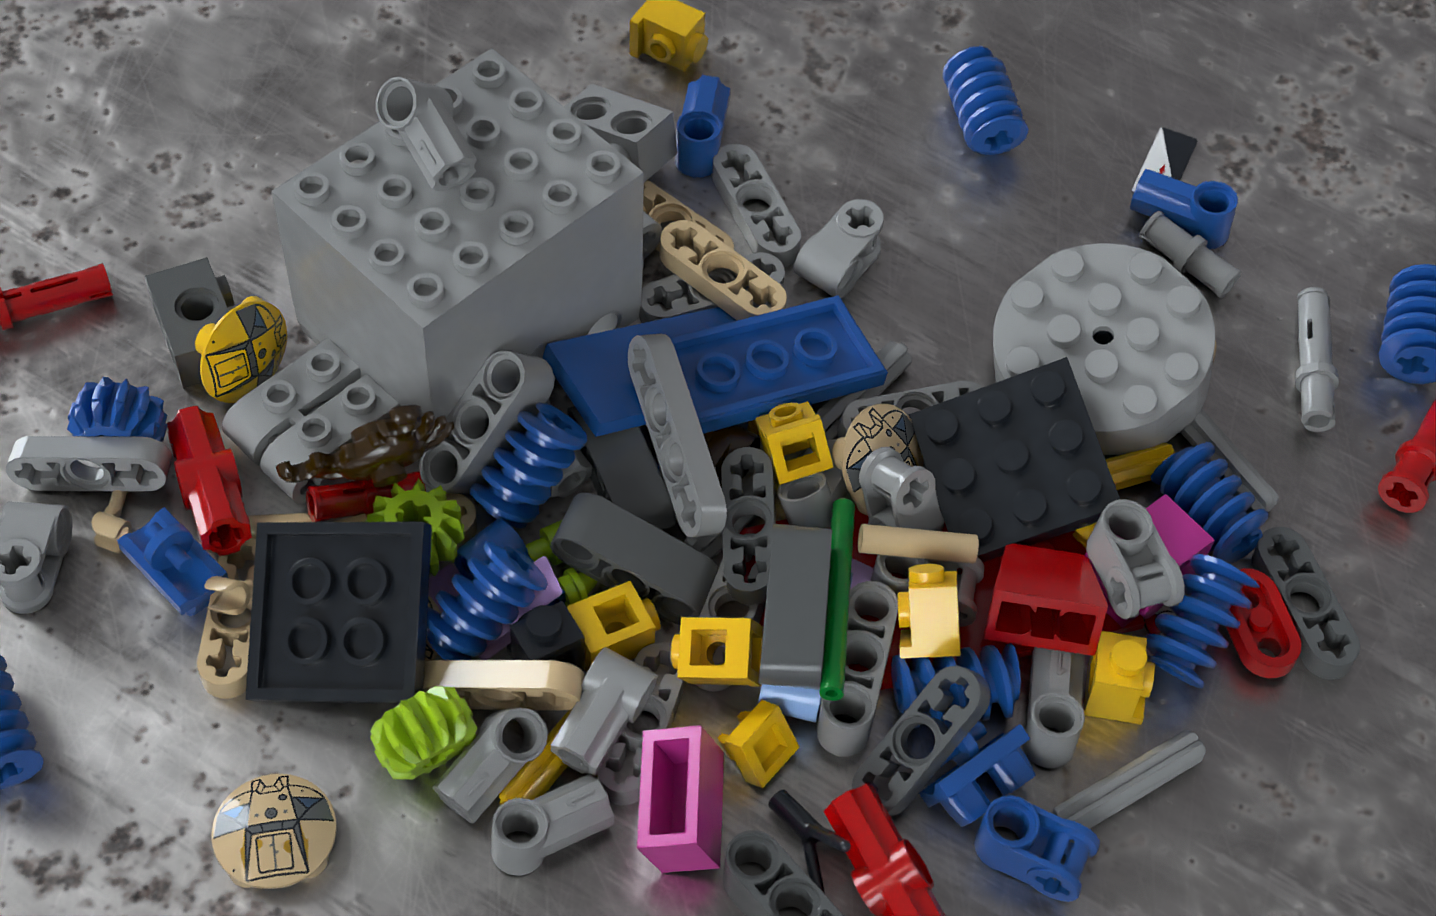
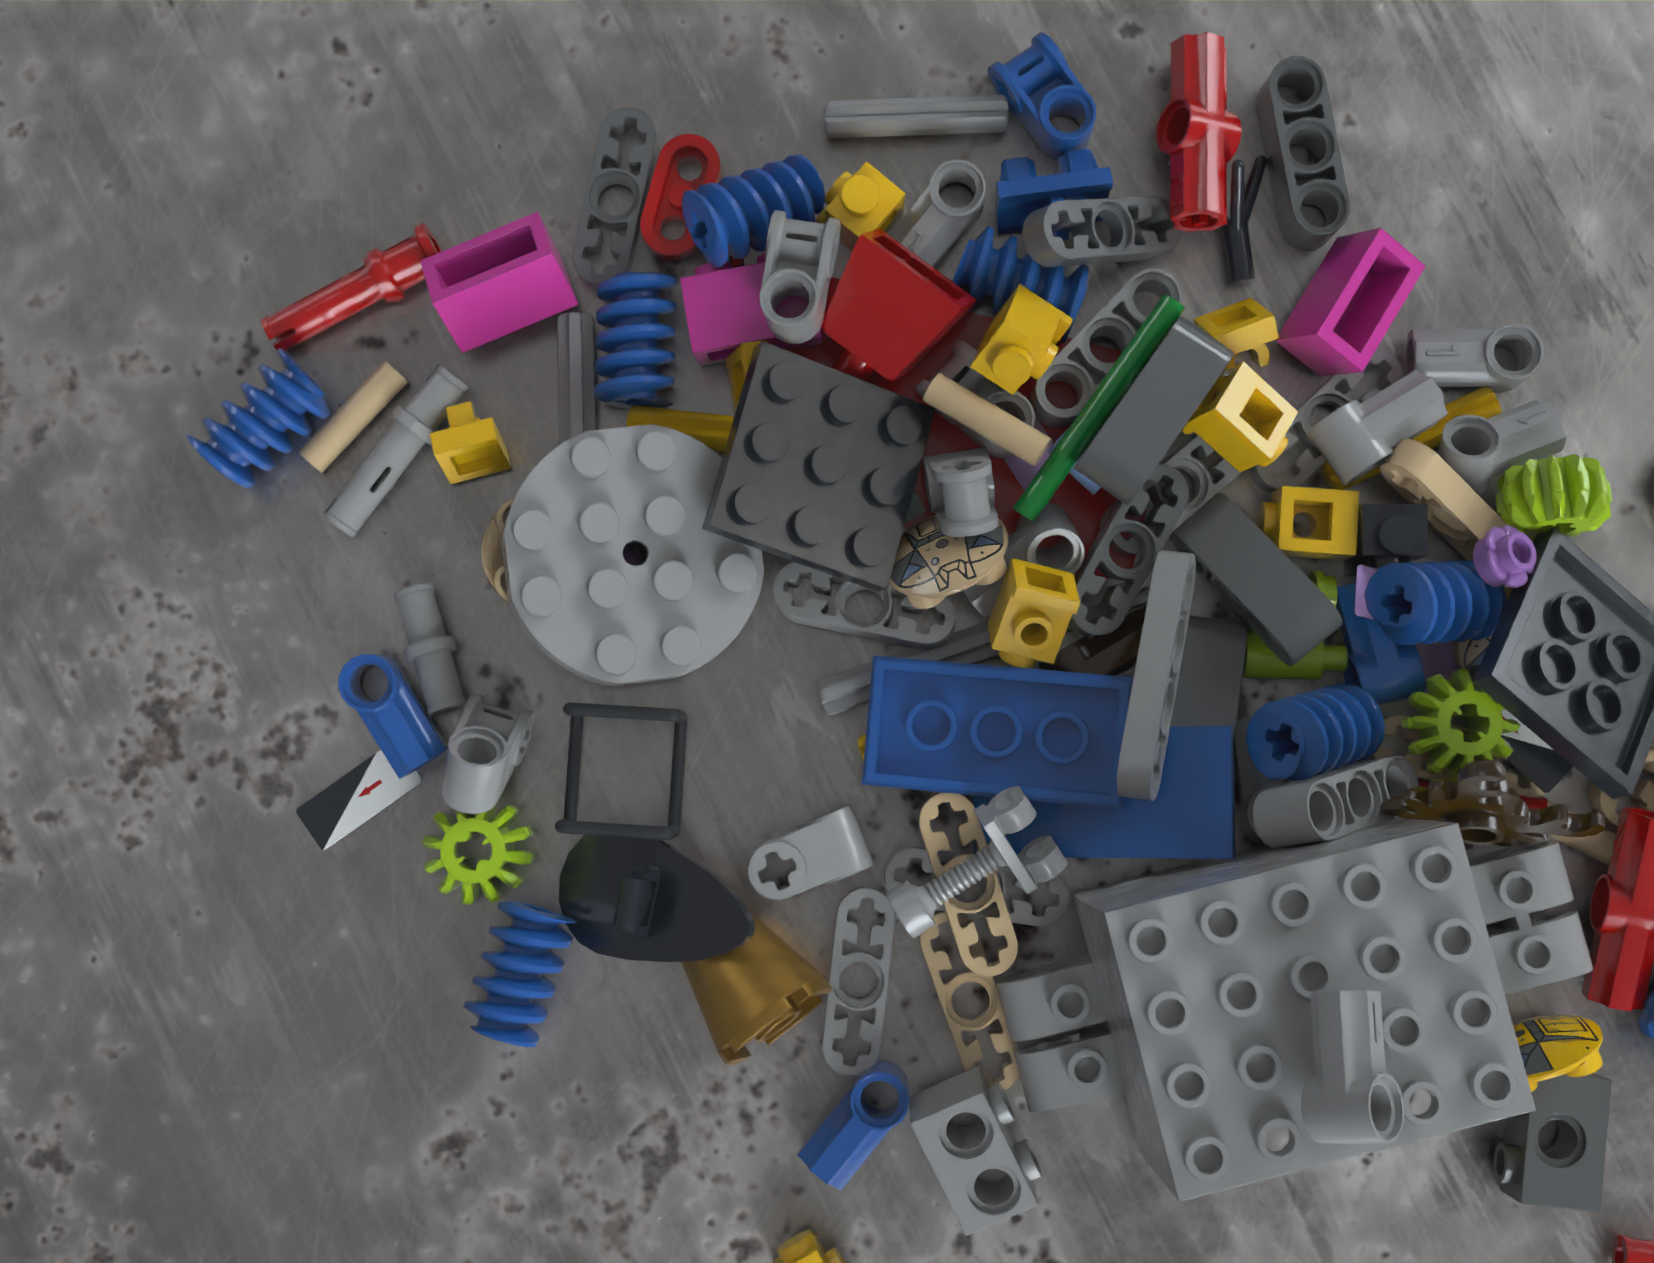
camera: 145 degrees left, 30 degrees up
none -> tan piece [298,360,408,473]
none -> dark pink brick [420,212,579,353]
none -> lime gear [422,805,534,905]
none -> yellow tile [430,401,511,484]
none -> light grey piece [441,693,535,814]
none -> black piece [555,702,687,840]
none -> black shield [558,835,755,962]
none -> pearl gold cone [681,911,833,1066]
none -> light grey bar [886,786,1068,939]
none -> medium lavender plate [1473,525,1536,588]

